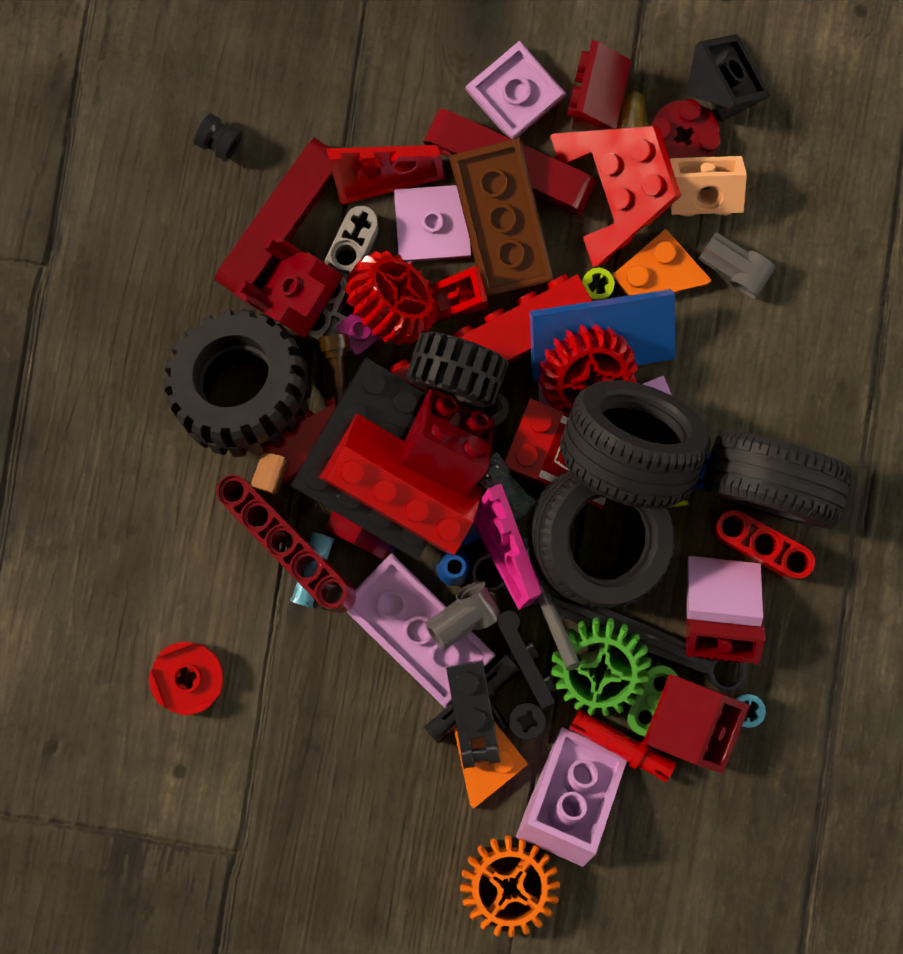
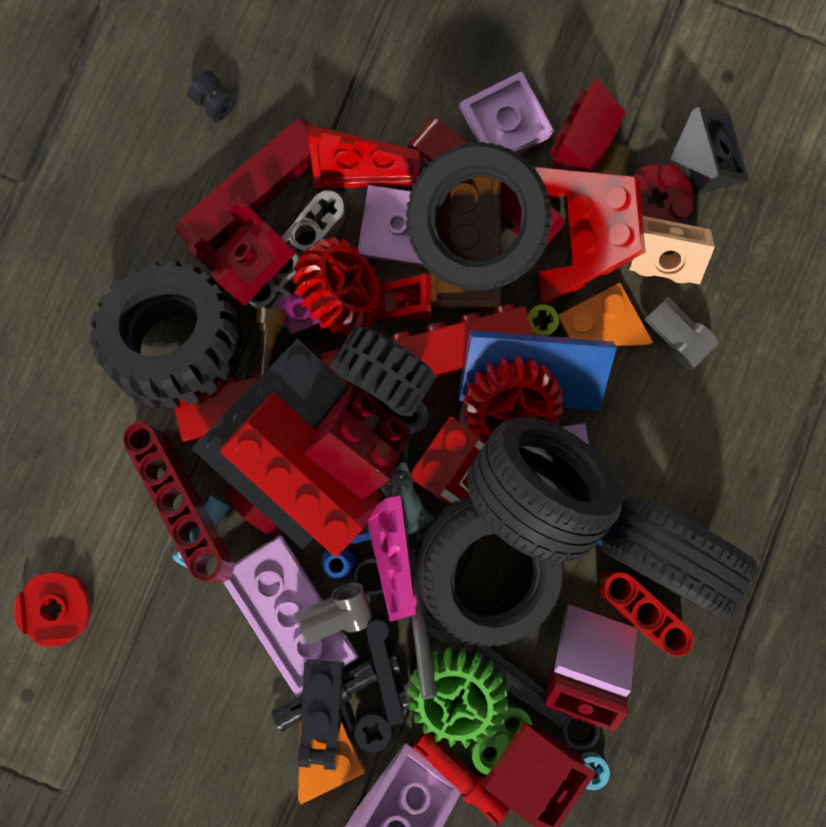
camera: 10 degrees right, 0 degrees up
medium nougat slope [251,452,289,495] -> none
none -> black tyre [406,142,552,290]

